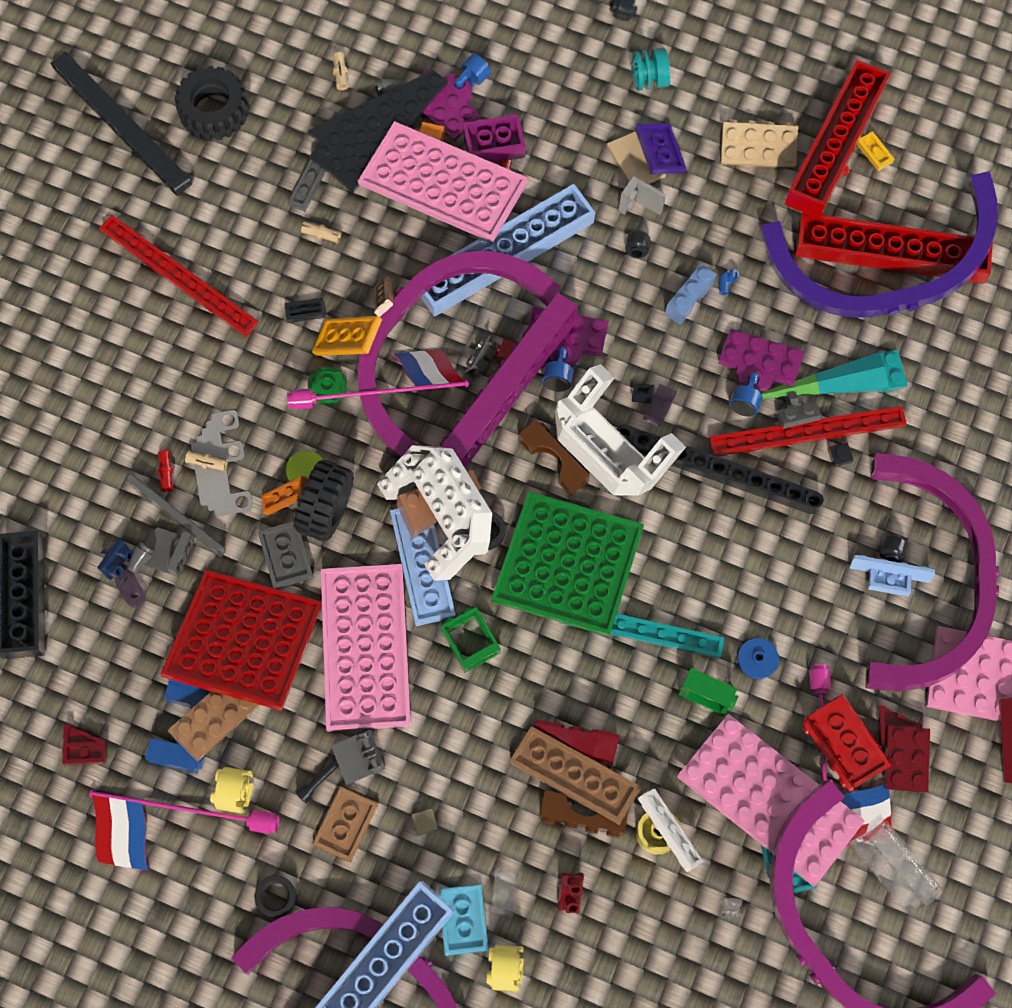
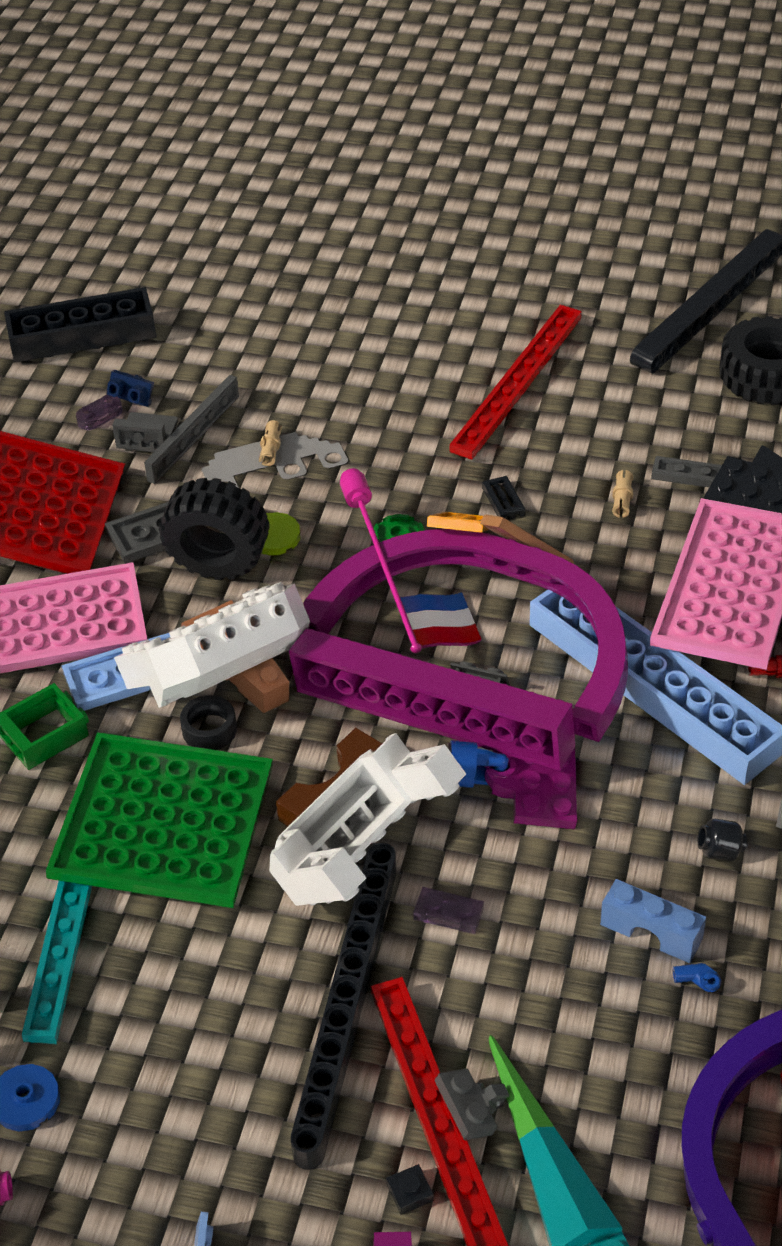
camera: 85 degrees right, 25 degrees down
dark grey cone [127,542,154,574] -> none
red pin [157,450,174,492] -> none
black plate [632,383,654,403] -> none
magenta plate [718,329,805,417] -> none

